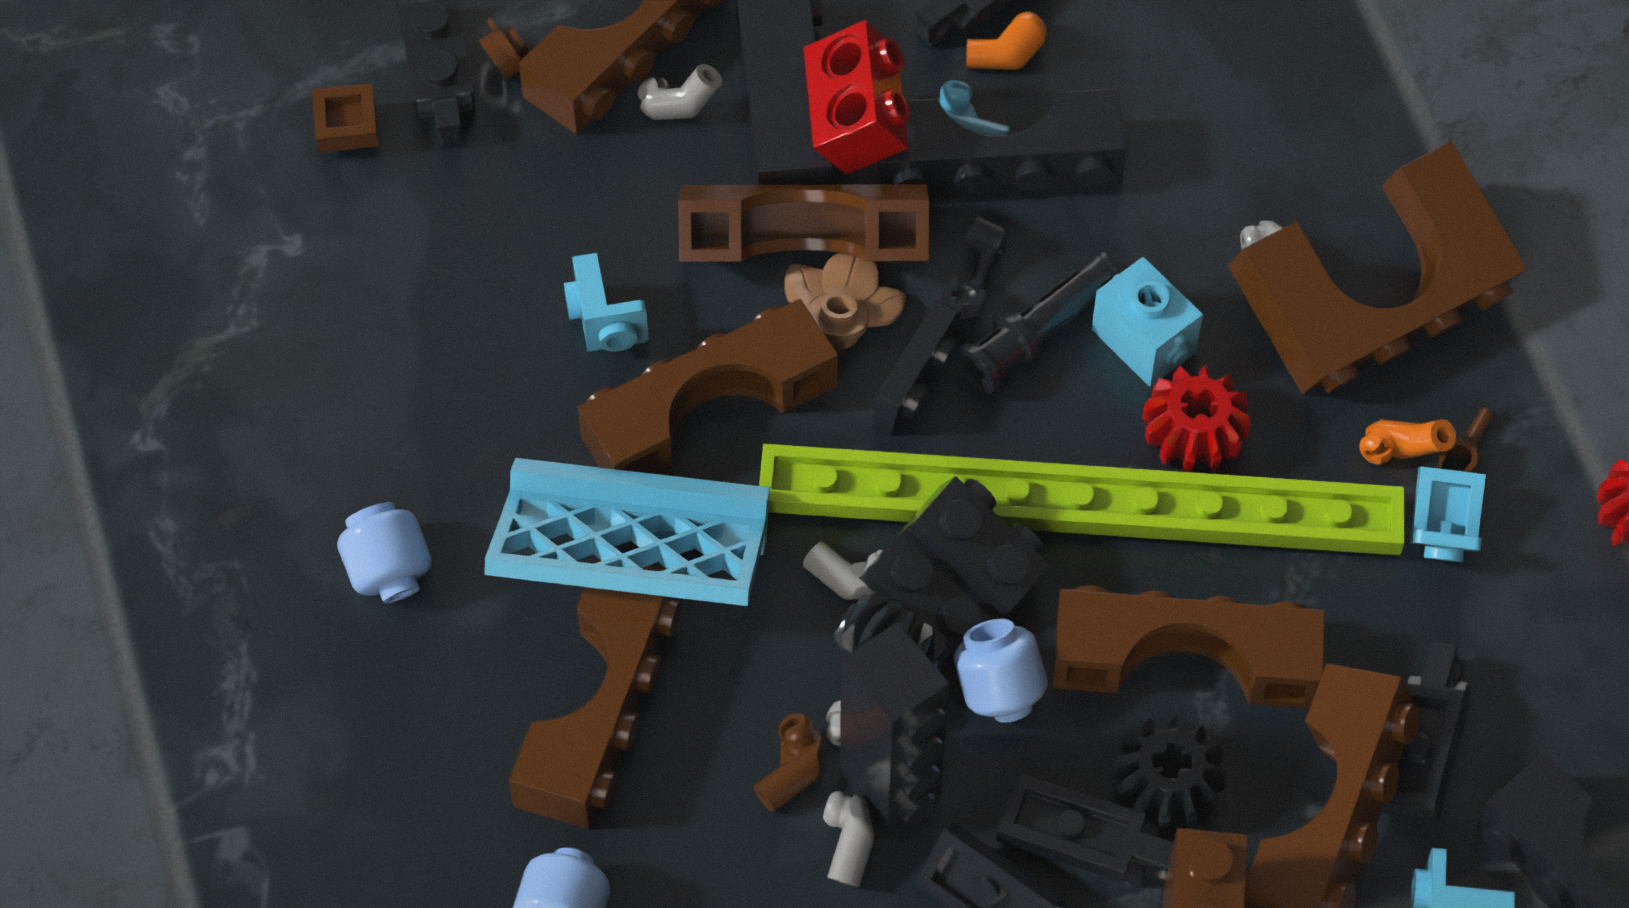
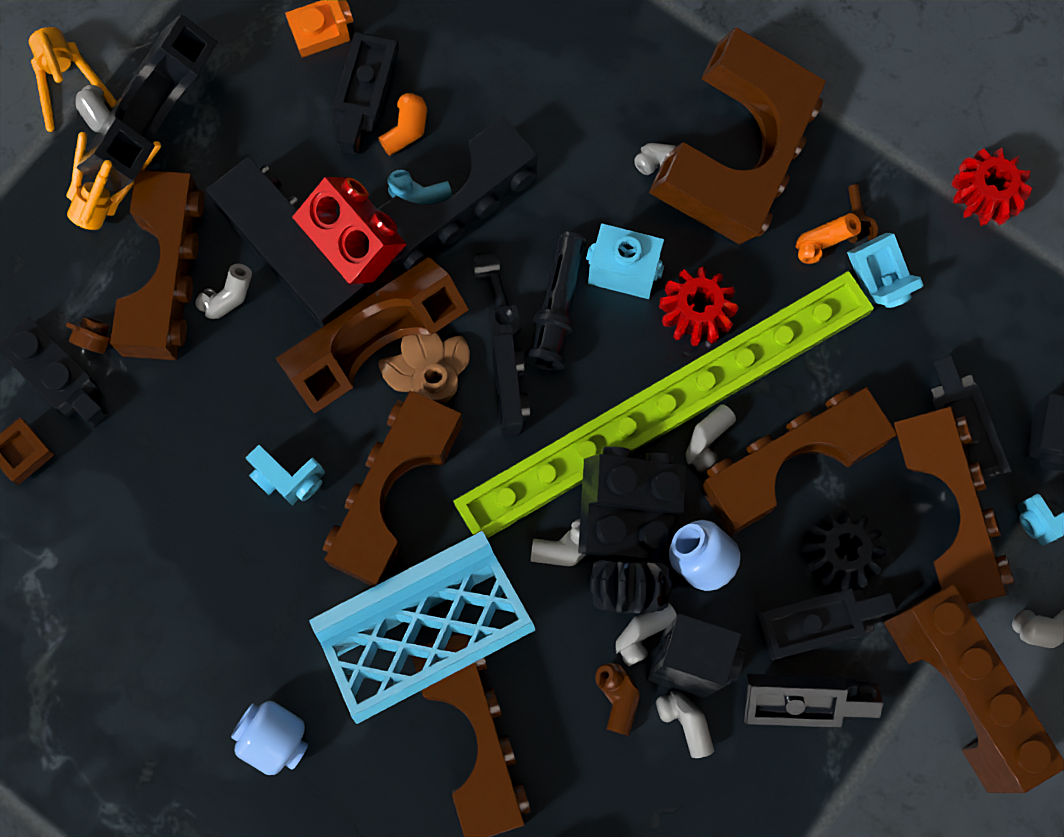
camera: 35 degrees left, 15 degrees up
none -> light grey arm [685,405,736,473]

